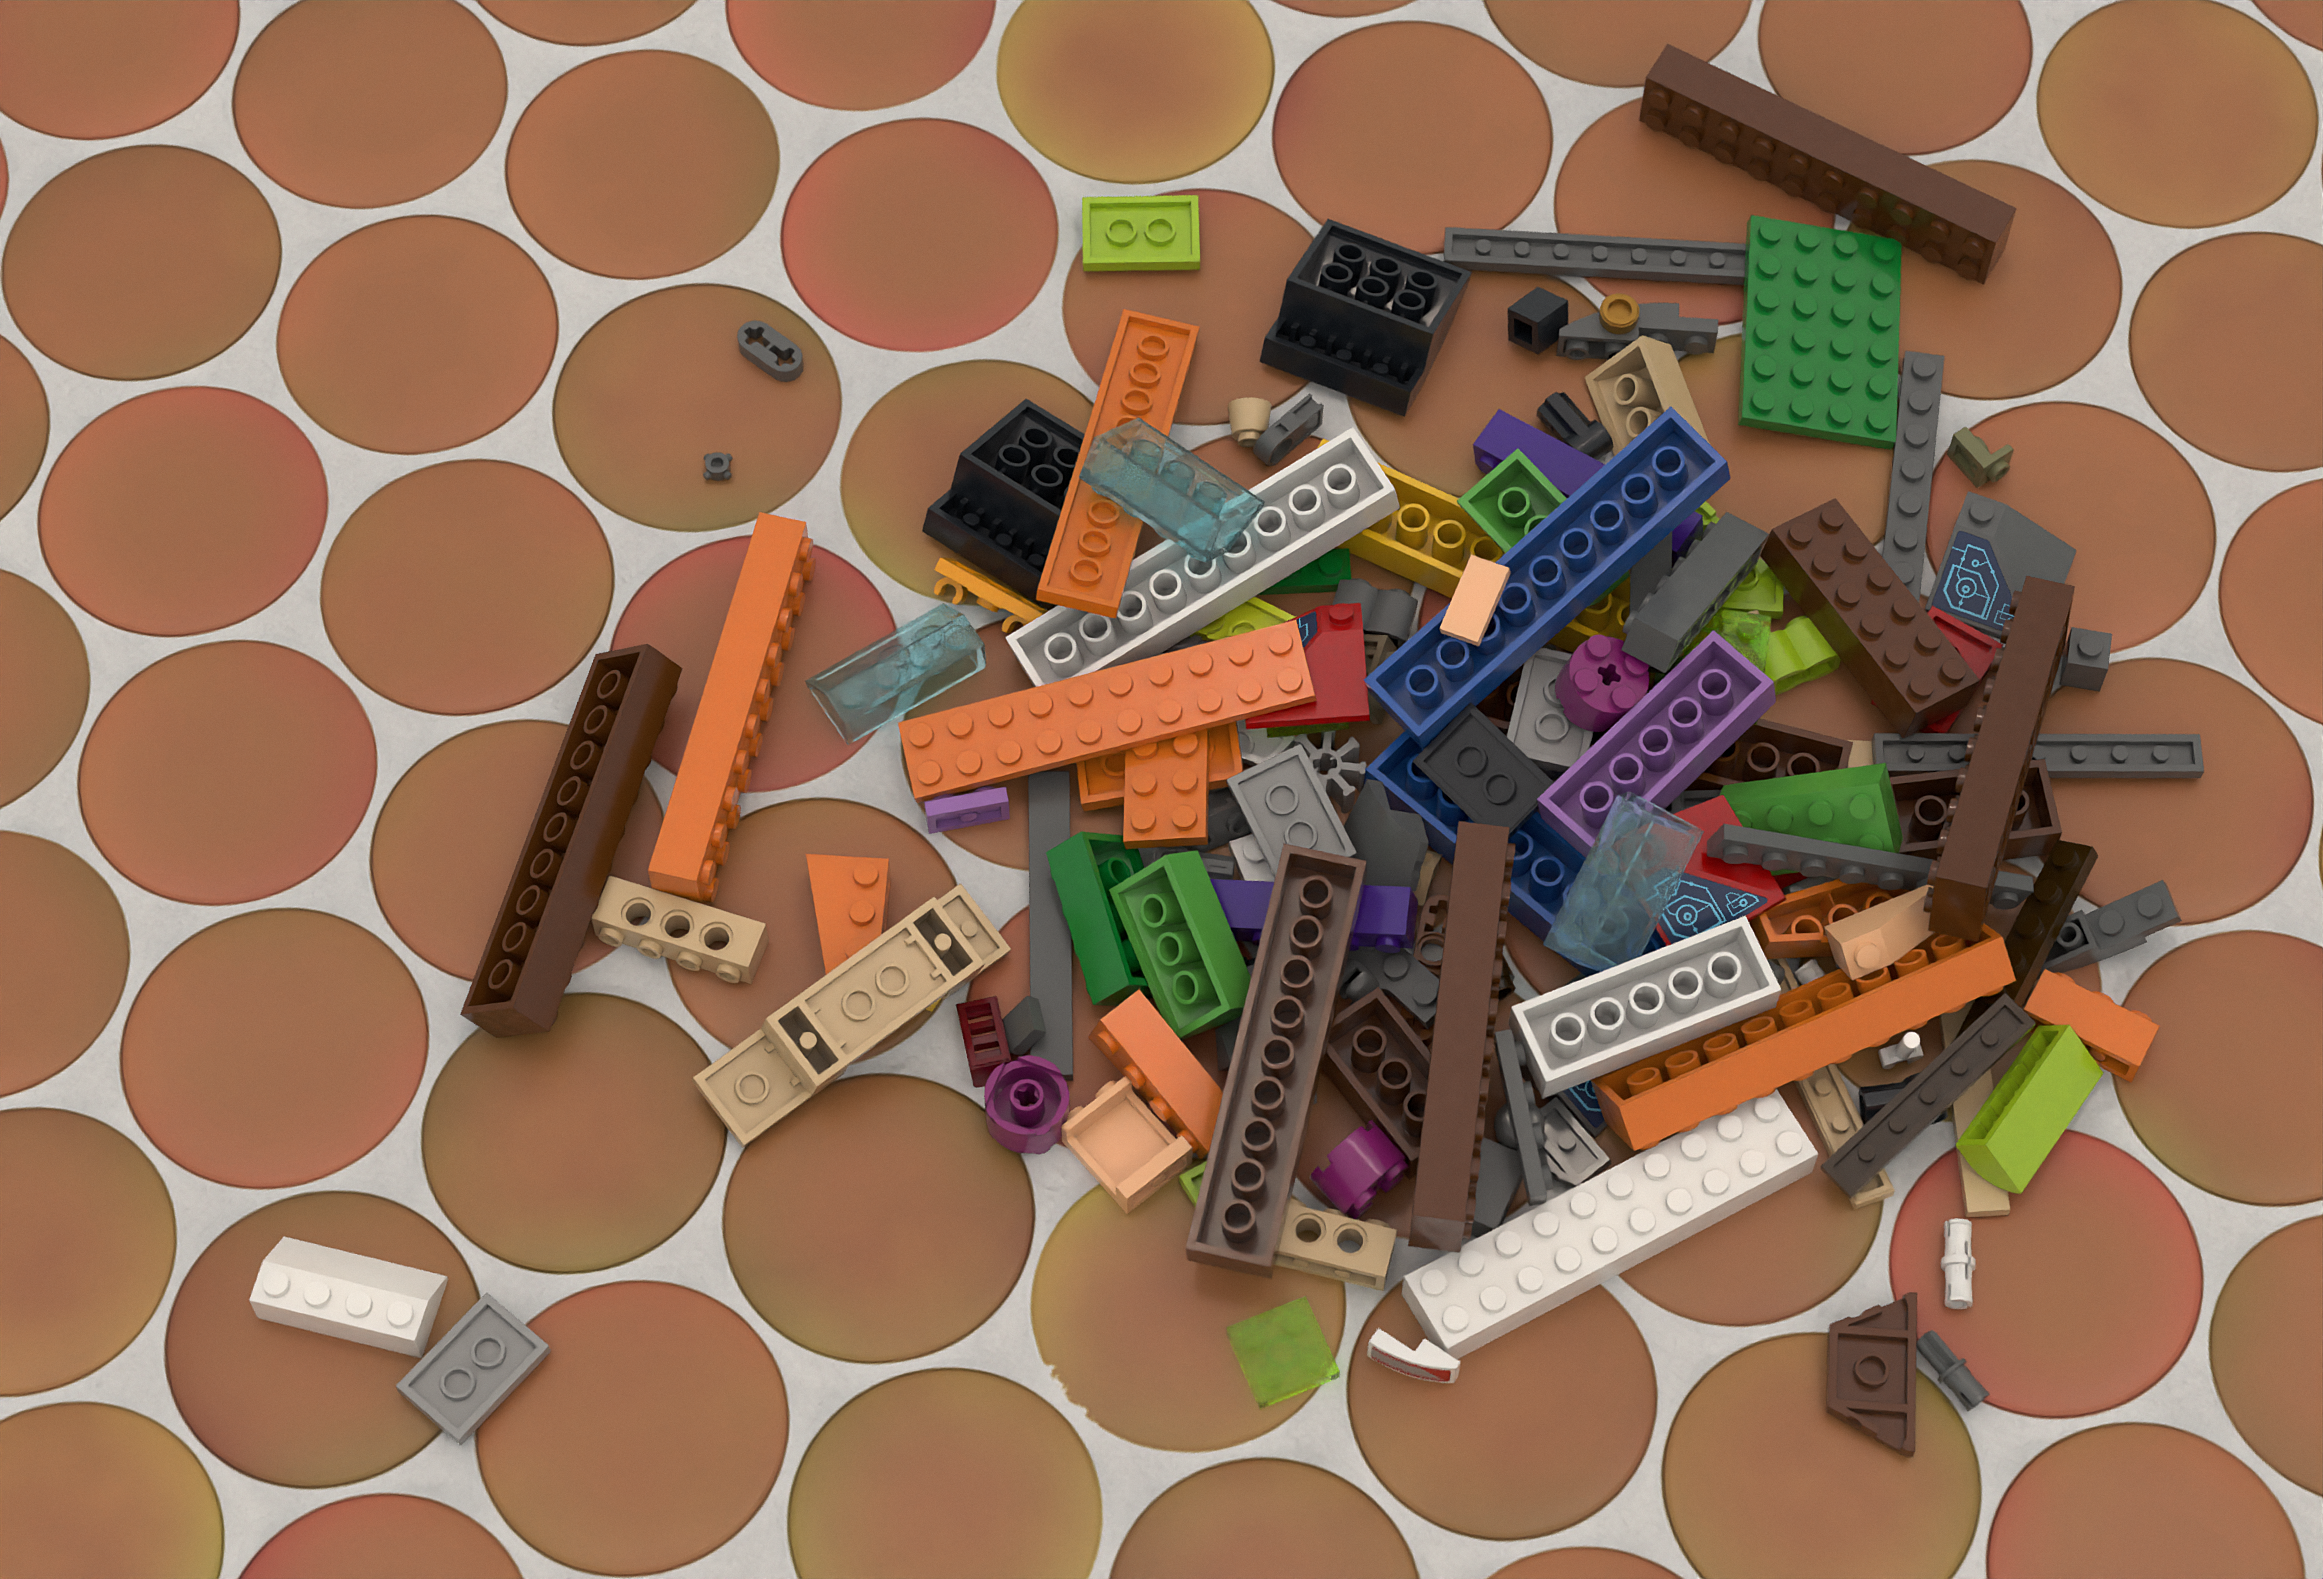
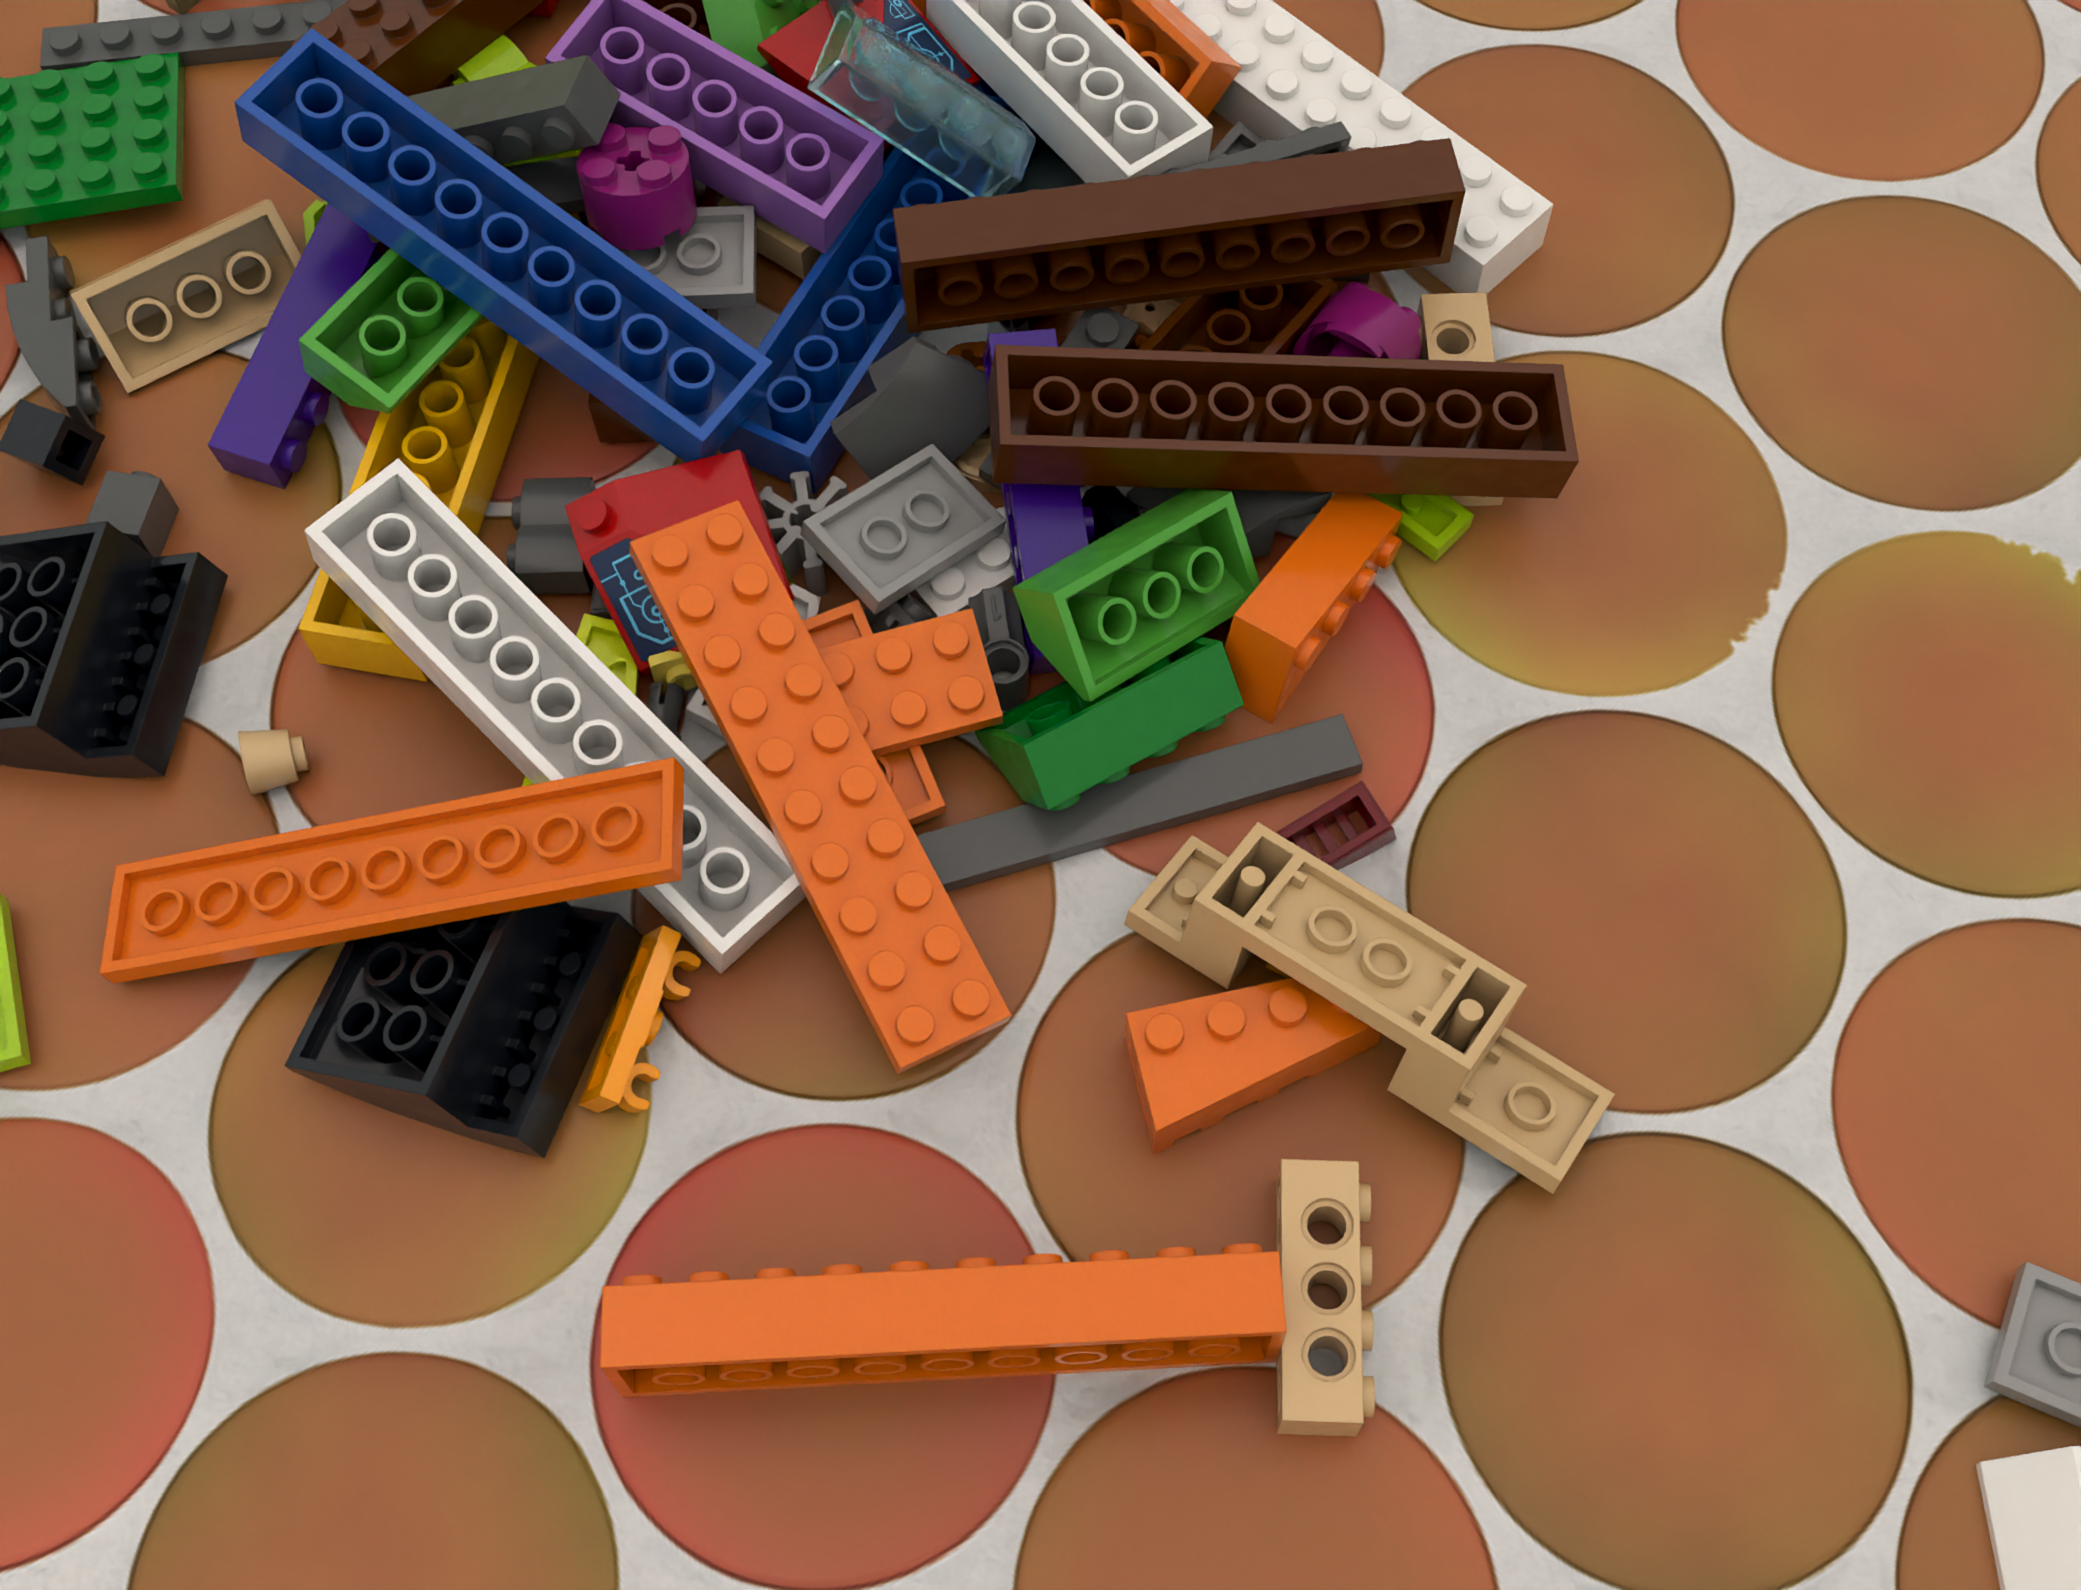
camera: 105 degrees left, 0 degrees up
reddish brown brick [460,644,683,1038] -> none
dark grey piece [703,452,733,481] -> none
dark grey beam [737,320,804,382] -> none
clear light blue slope [805,603,986,745] -> none
medium lavender plate [924,786,1010,834] -> none
magenta brick [984,1055,1070,1154] -> none
dark grey tile [1002,996,1046,1056] -> none
light nougat panel [1061,1076,1193,1214] -> none
clear light blue slope [1079,418,1265,563] -> none
clear neon green plate [1226,1296,1340,1409] -> none
dark grey piece [1253,393,1324,466] -> none
white slope [1367,1328,1461,1383] -> none
black tile [1413,702,1554,840] -> none
light nougat tile [1439,555,1511,646] -> none
black piece [1536,392,1613,460] -> none
pearl gold tile [1599,293,1640,334] -> none
none -> dark grey brick [85,470,179,558]

